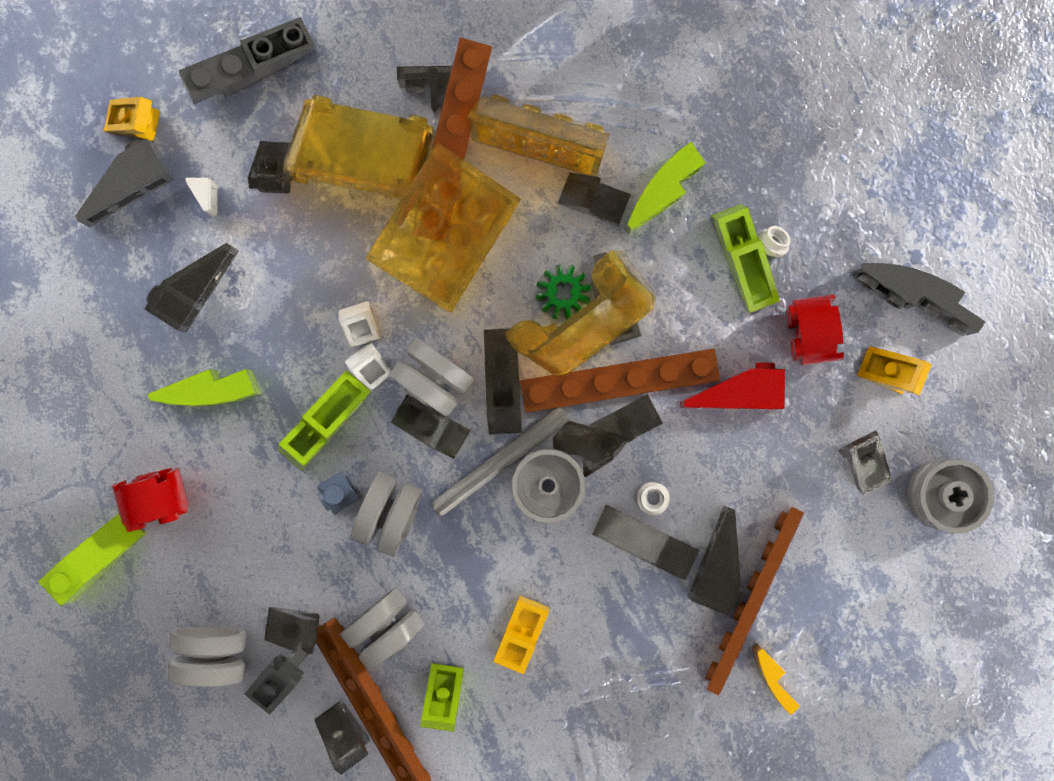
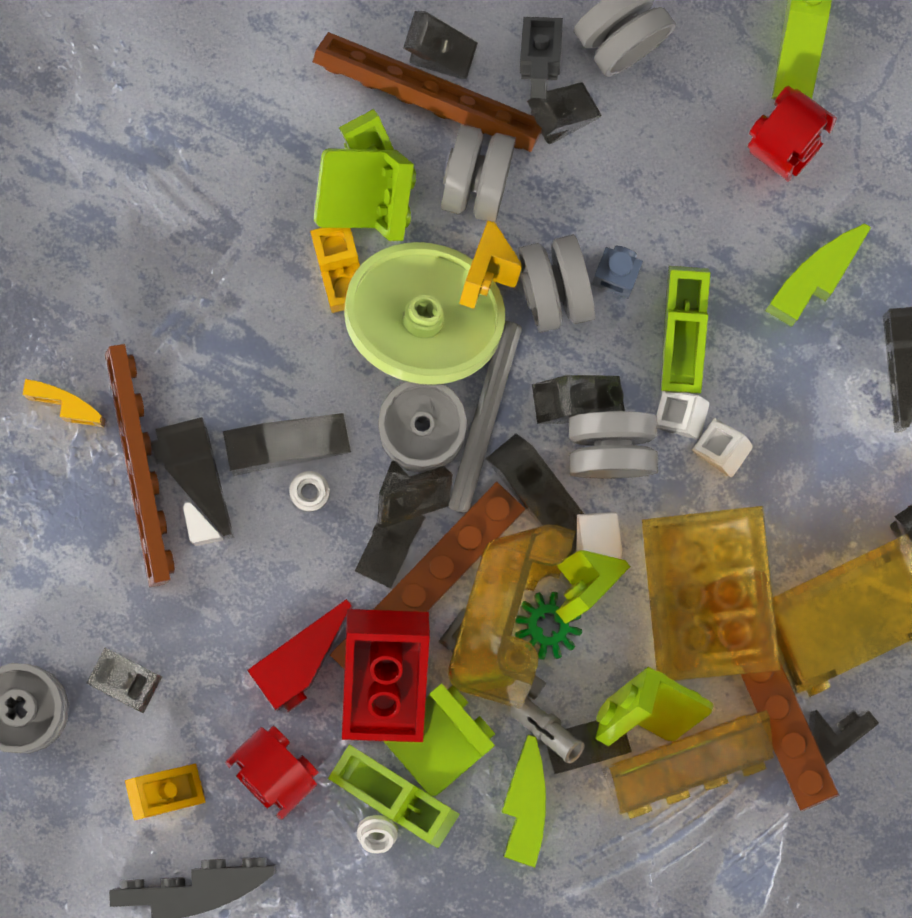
camera: 140 degrees right, 5 degrees down
none -> white slope [183,502,224,546]
none -> lime bracket [314,148,416,241]
none -> red slope [342,609,430,742]
none -> yellowish green dish [344,242,505,385]
none -> lime bracket [384,683,495,796]
none -> yellow slope [459,220,522,309]
none -> light grey pin [510,696,585,763]
none -> lime slope [556,550,631,624]
none -> white slope [576,512,622,559]
none -> lime bracket [595,667,713,746]

